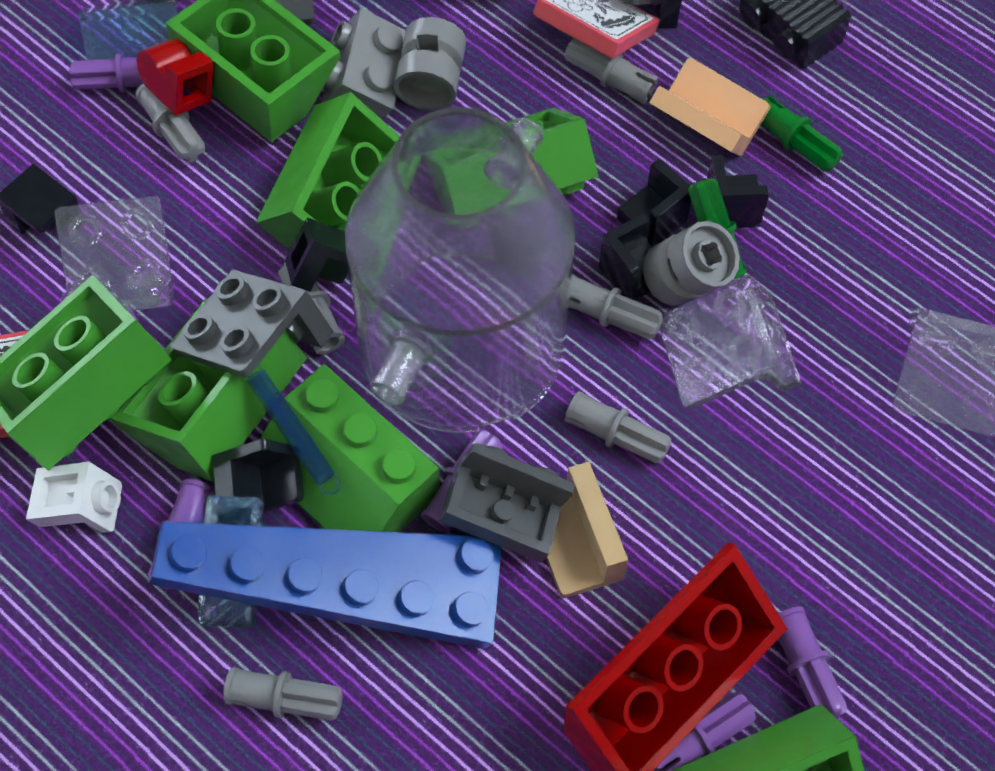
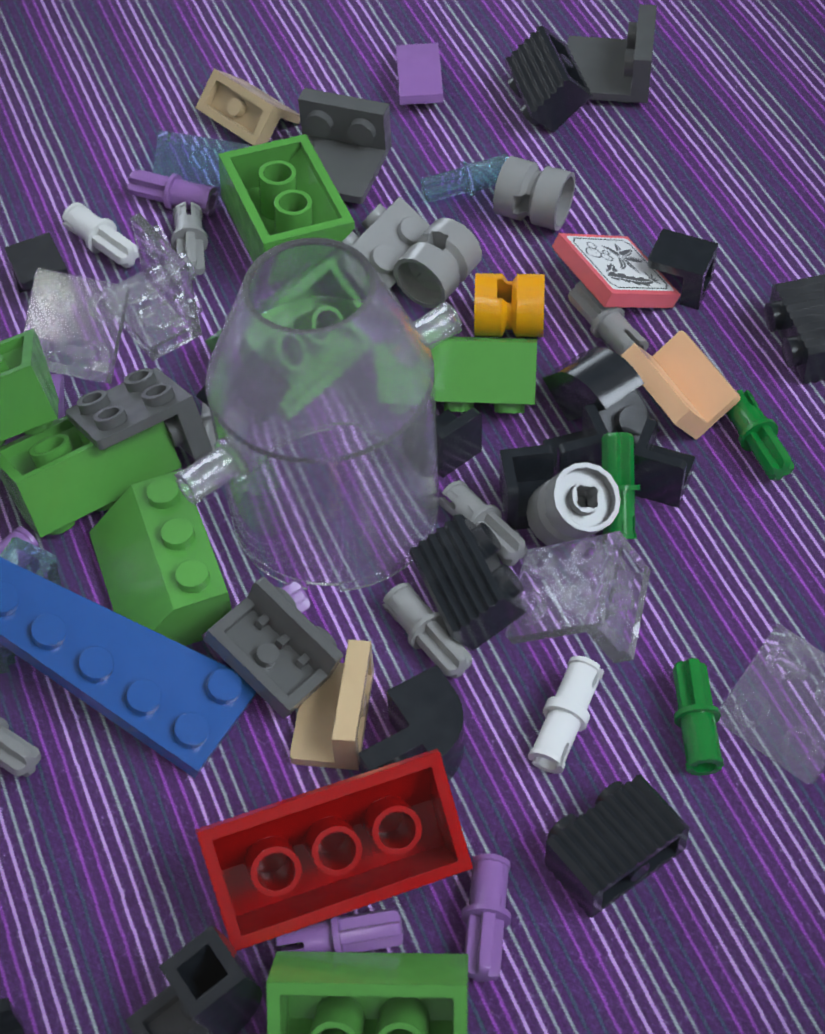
camera: 30 degrees right, 10 degrees down
red leg [136,39,213,115] -> none
black panel [212,439,304,516] -> none
blue piece [247,364,340,494] -> none
none -> white axle [62,202,140,268]
none -> clear bracket [101,213,202,361]
none -> black brick [358,665,464,781]
none -> black brick [409,514,527,651]
none -> light orange wheel [474,273,545,337]
none -> white pin [528,656,604,774]
none -> black brick [543,347,660,449]
none -> black brick [545,775,690,918]
none -> green axle [673,658,724,776]

